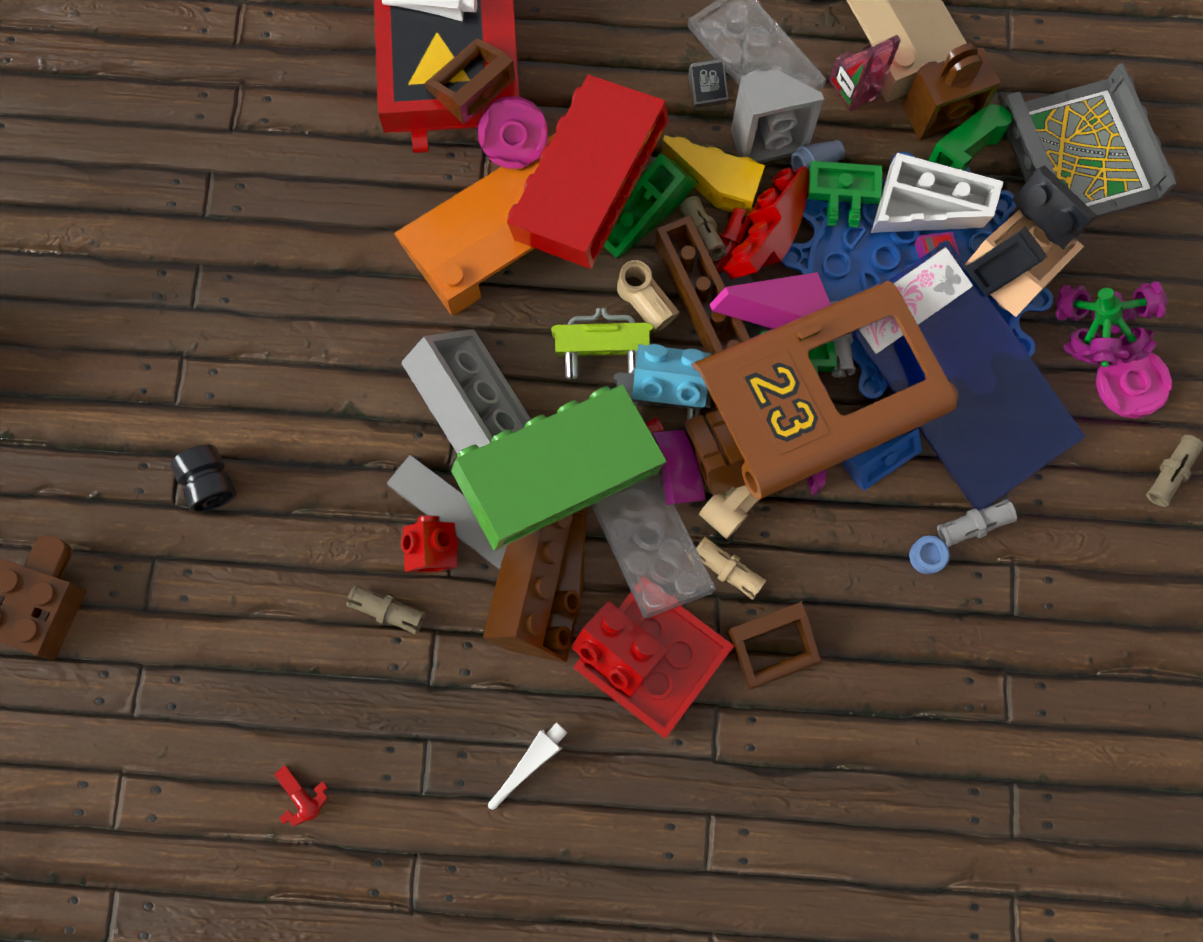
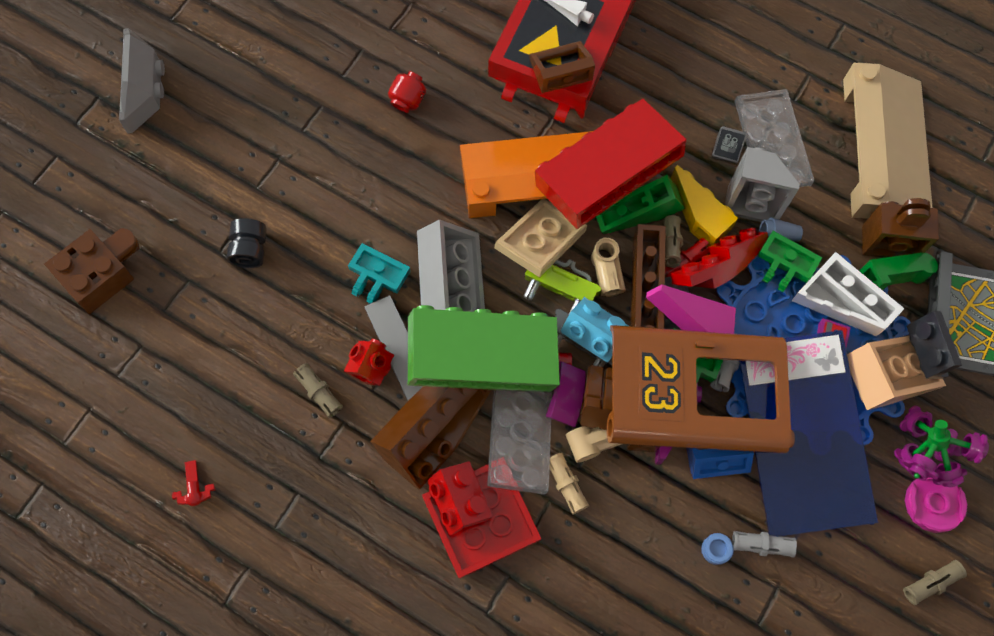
camera: 25 degrees right, 5 degrees down
dark pink tile [478,97,548,169] -> none
white piece [488,722,568,810] -> none
reddish brown tile [727,602,821,690] -> none
clear pink slope [829,35,901,112] -> none
black tile [965,226,1048,297] -> none
none -> teal hinge [348,243,411,304]
none -> red head [388,71,427,113]
none -> tan tile [495,199,587,278]

